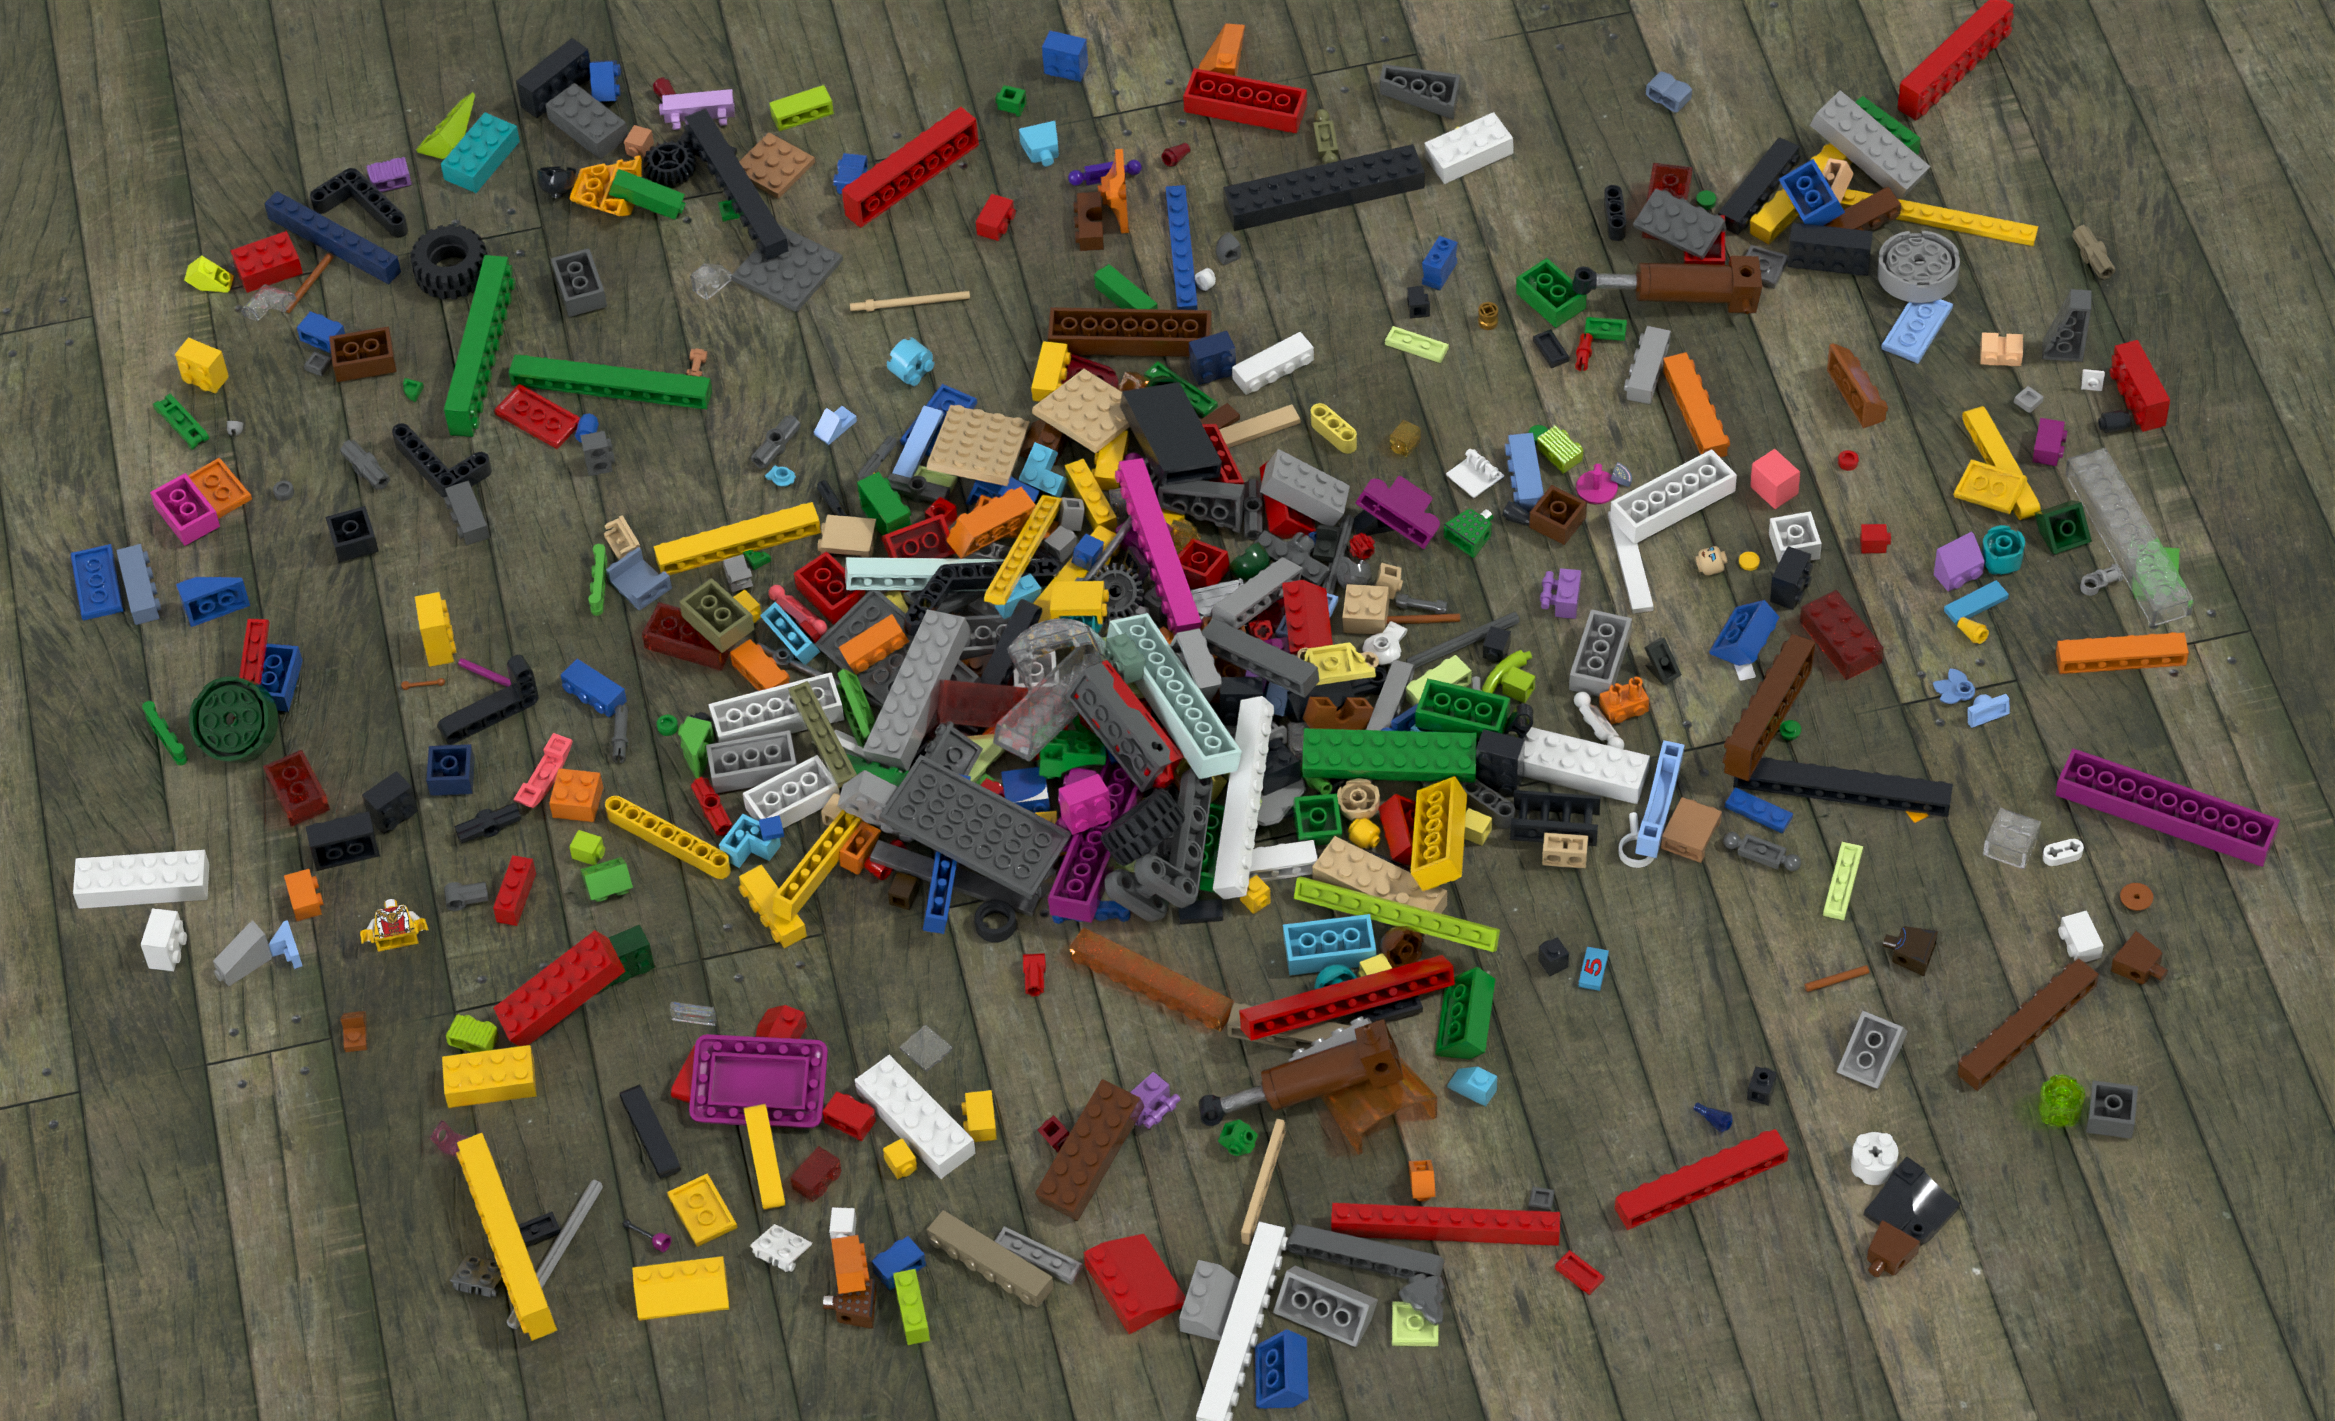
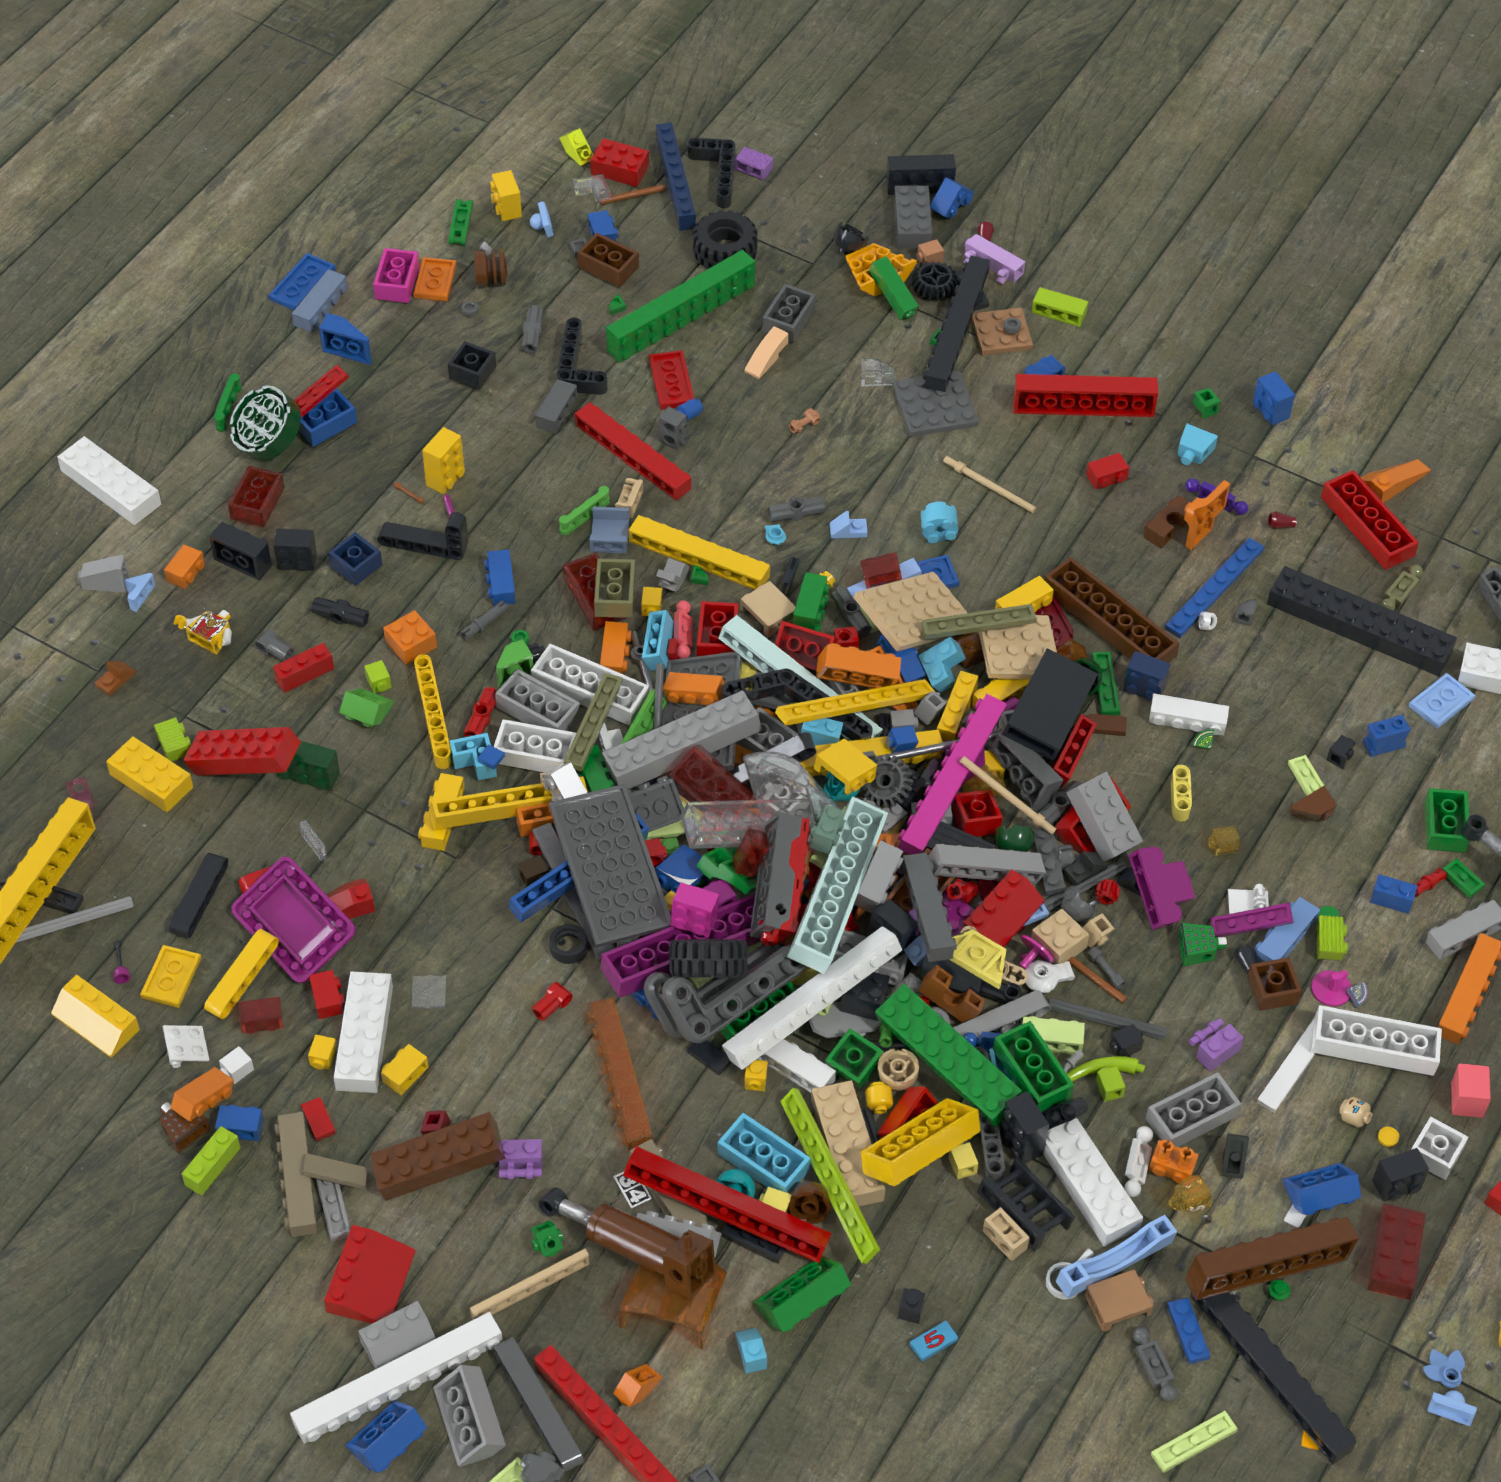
camera: 40 degrees right, 0 degrees up
white brick [141,908,187,971] -> none
lime wedge [416,92,475,159] -> none
teal brick [441,112,520,193] -> none
green brick [509,354,712,409] -> none
coral slope [514,733,573,808] -> none
dark grey axle [857,436,897,481] -> none
green brick [1094,264,1158,309] -> none
tan tile [1219,404,1300,448] -> none
pearl gold wheel [1478,302,1498,330] -> none
black tile [1533,329,1570,369] -> none
none -> red tile [301,1097,336,1141]
none -> dark tan tile [302,1153,368,1189]
none -> reddish brown wheel [474,249,507,286]
none -> light blue tile [530,201,554,237]
none -> red brick [575,402,691,501]
none -> white sticker [613,1172,652,1208]
none -> dark grey bar [653,664,664,730]
none -> clear red brick [733,828,769,878]
none -> light nougat slope [745,326,788,379]
none -> clear red brick [860,552,902,589]
none -> olive plate [921,604,1036,639]
none -> tan bar [959,756,1056,835]
none -> dark grey tile [1003,318,1021,334]
none -> dark pink shield [1019,935,1054,969]
none -> clear yellow piece [1168,1175,1212,1213]
none -> green tile [1192,729,1214,749]
none -> magenta tile [1211,902,1294,937]
none -> reddish brown slope [1288,786,1337,821]
none -> blue brick [1370,874,1417,914]
none -> light blue tile [1409,673,1476,729]

